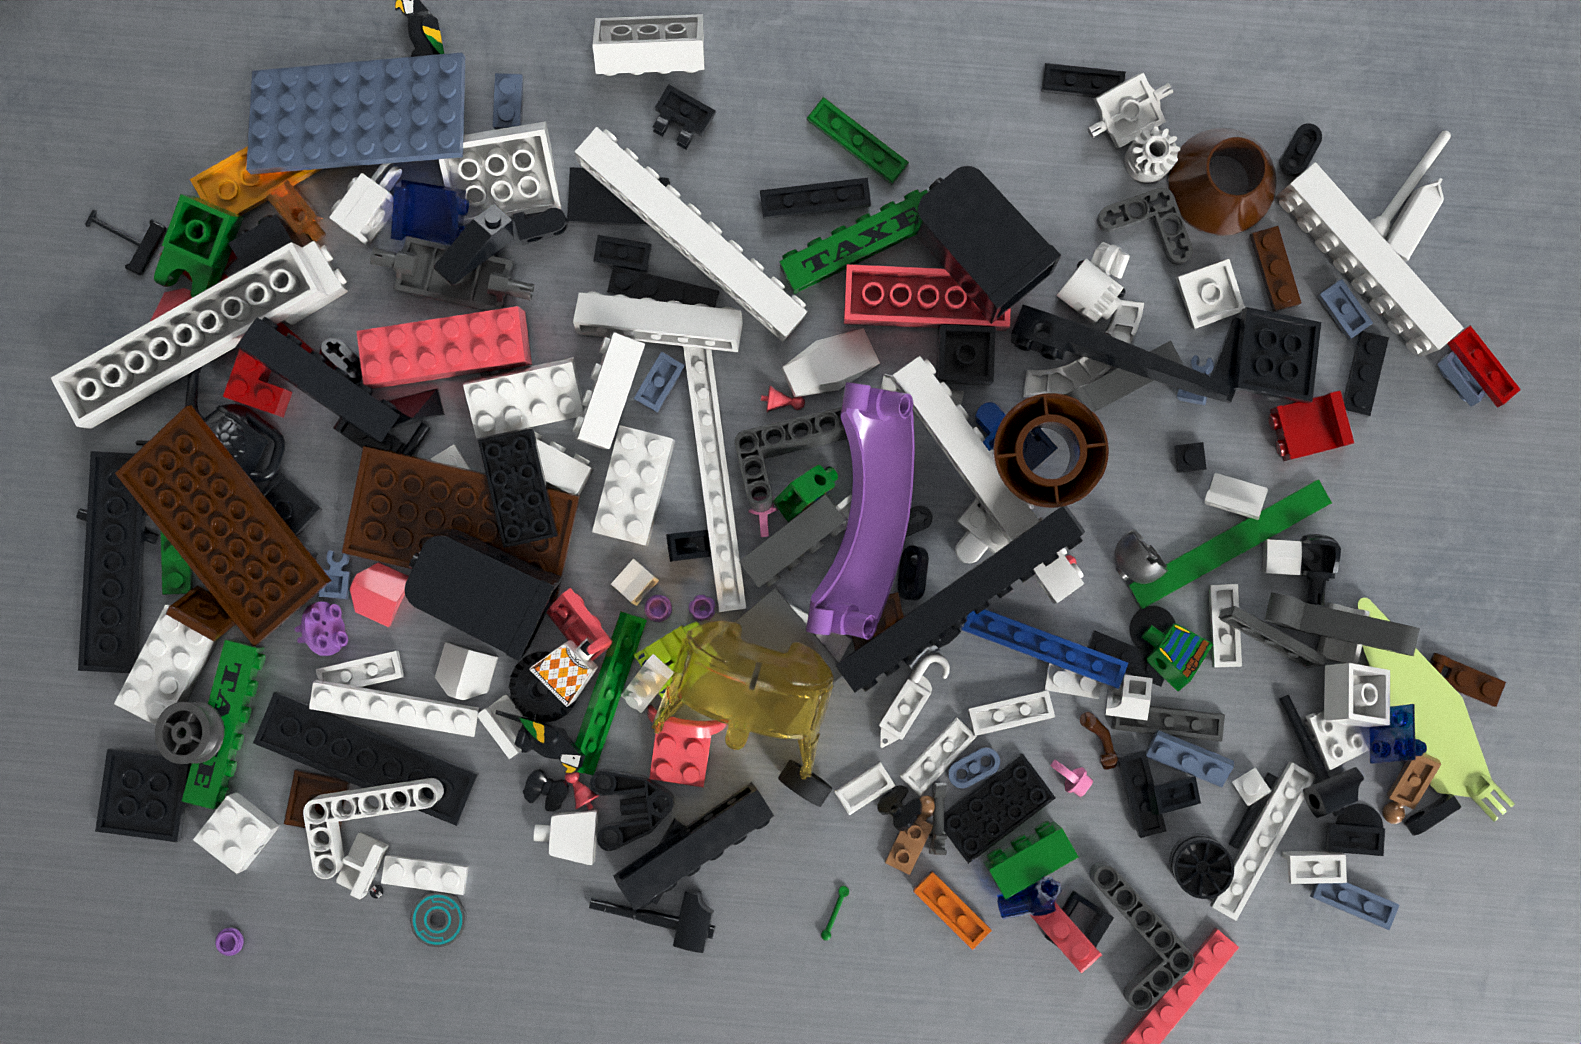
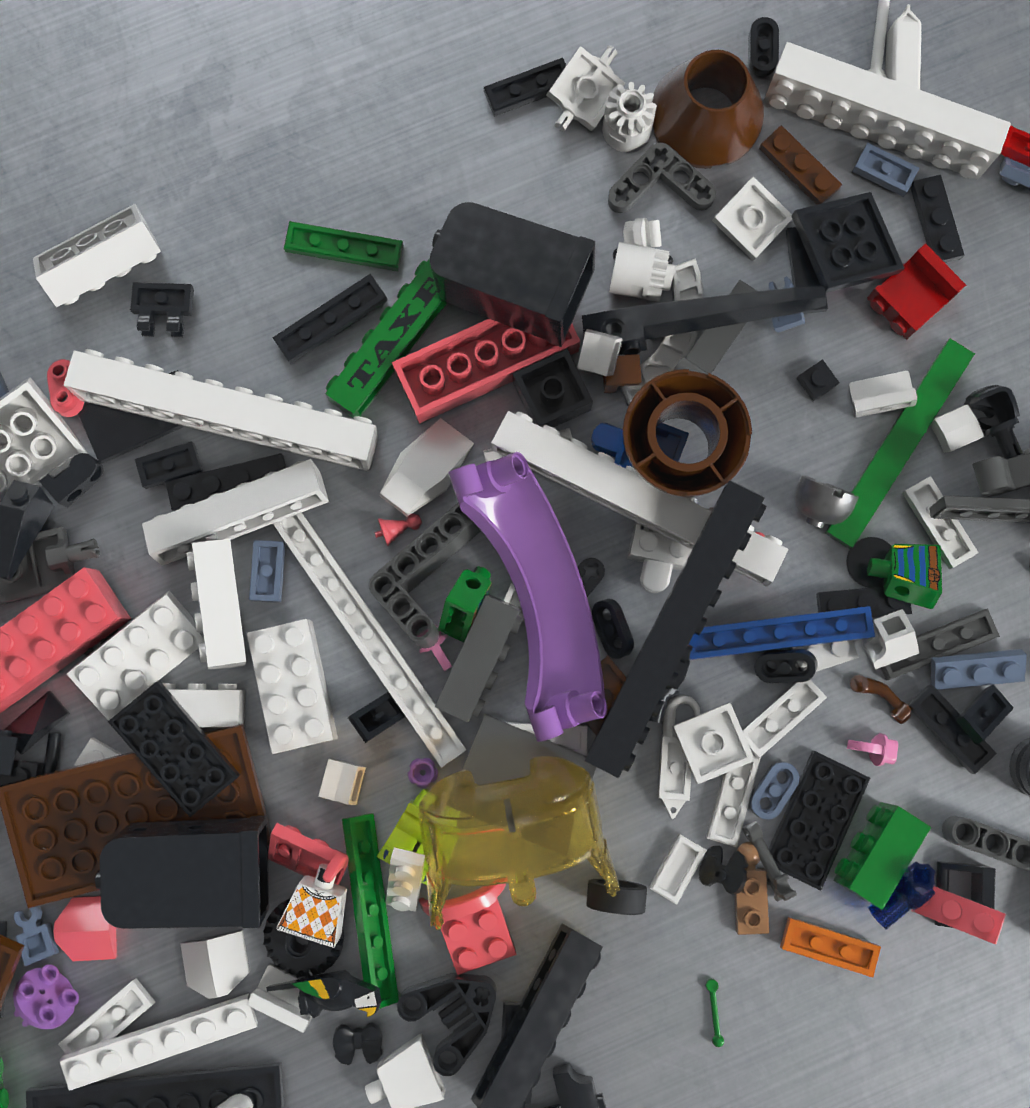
camera: 25 degrees left, 5 degrees down
coral piece [565,772,599,810] -> none
medium lavender plate [645,595,672,622] -> none
none -> coral plate [47,359,84,417]
none -> white piece [577,329,622,376]
none -> dark orange panel [603,354,642,393]
none -> white plate [672,703,755,784]
none -> black plate [754,649,818,683]

